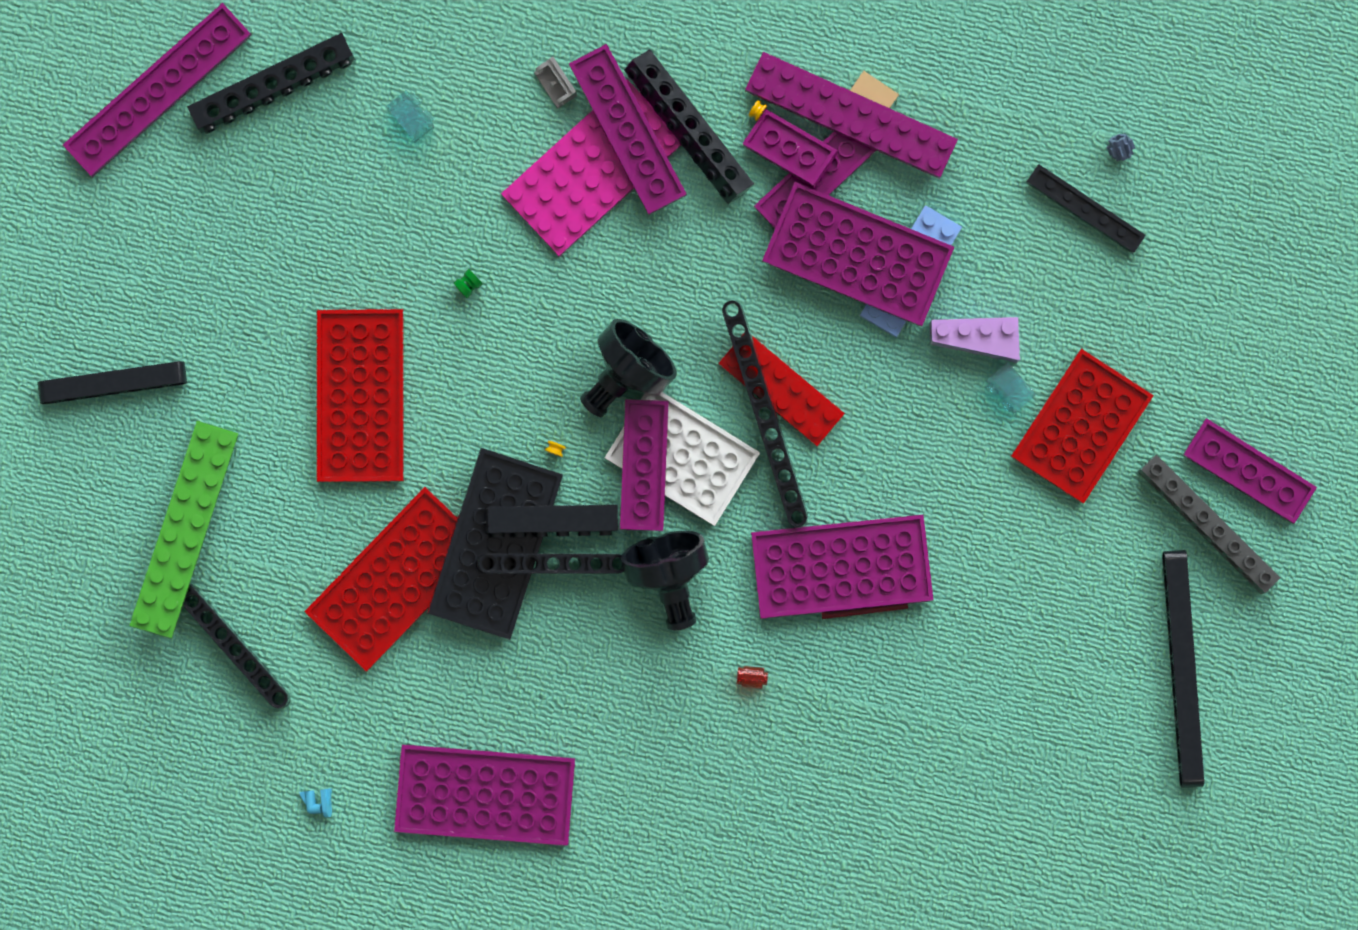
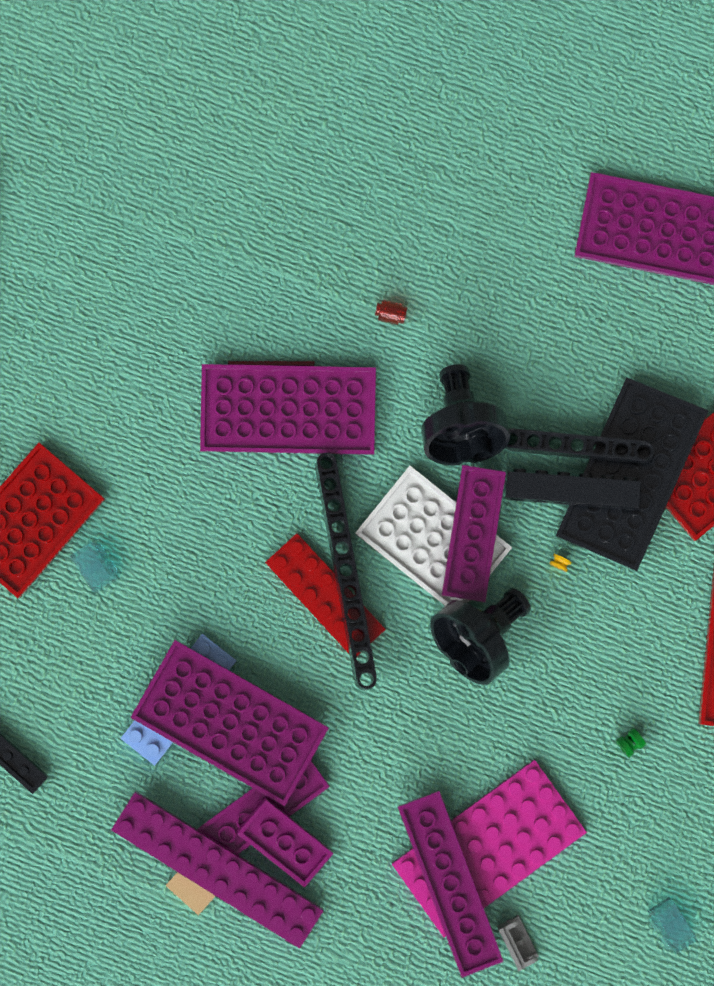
camera: 175 degrees left, 0 degrees up
black brick [624,49,754,204] -> none
yellow bush [748,100,767,122] -> none
lavender wedge [930,317,1020,363] -> none

